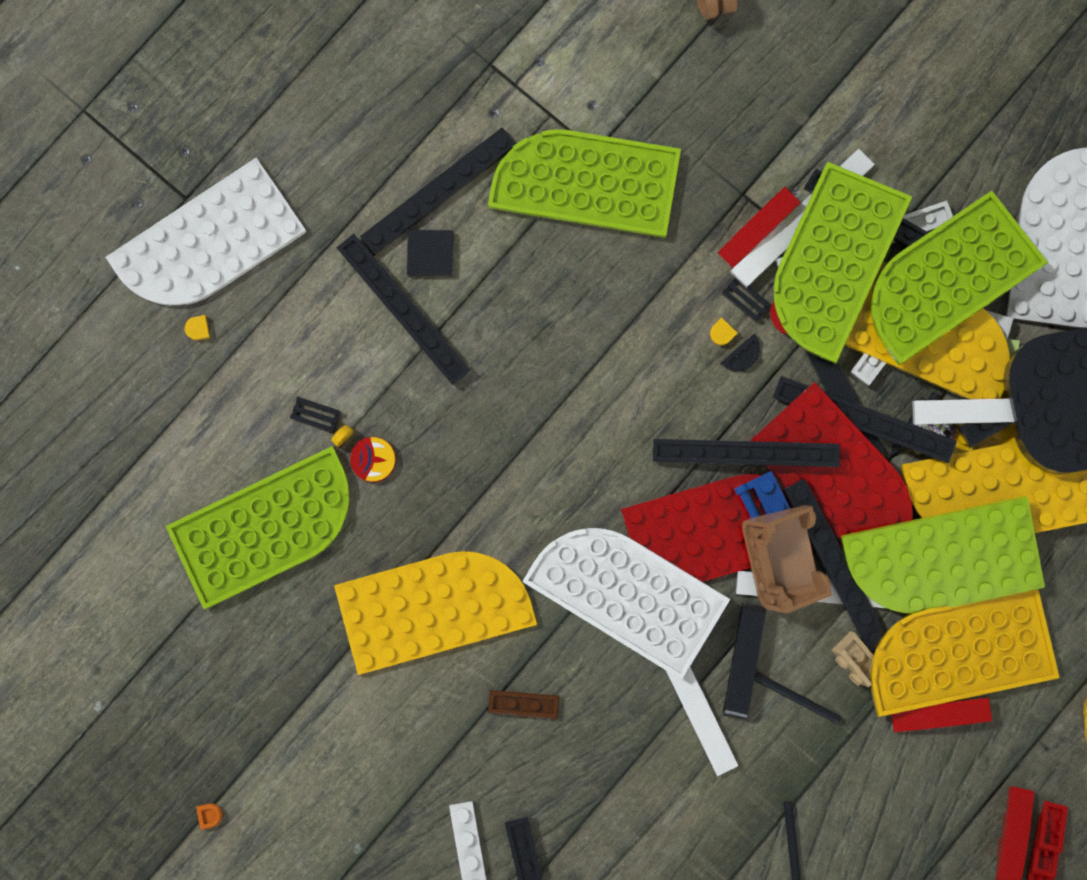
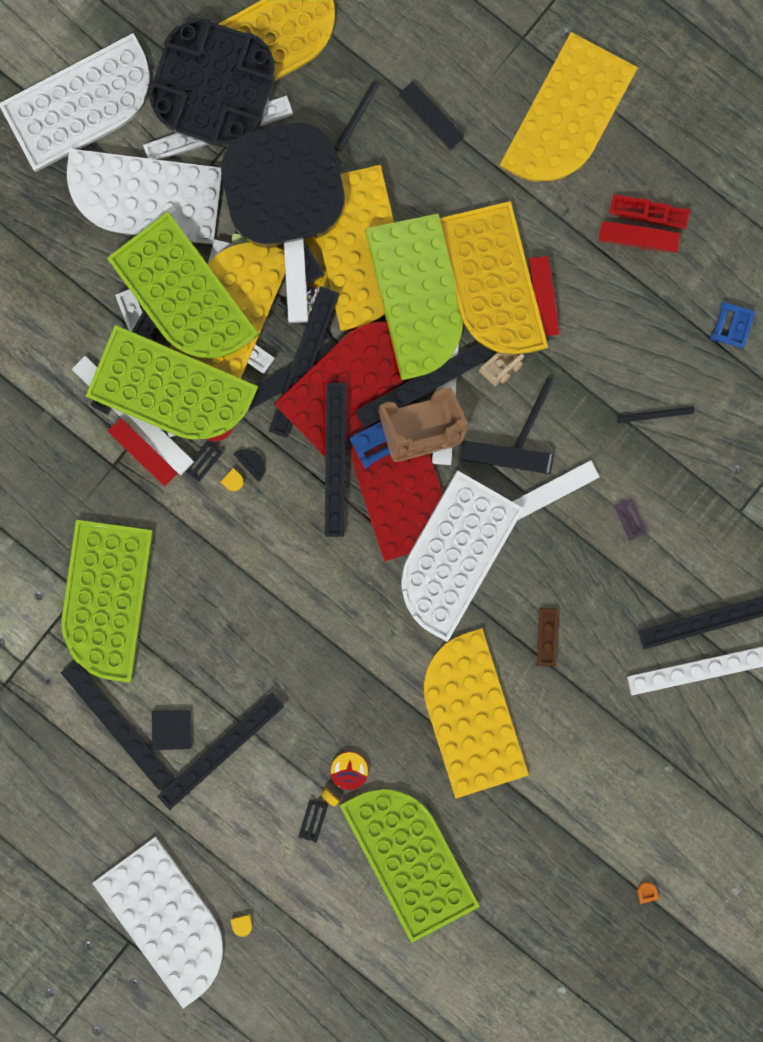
camera: 100 degrees left, 5 degrees up
none -> clear purple tile [614,498,647,541]

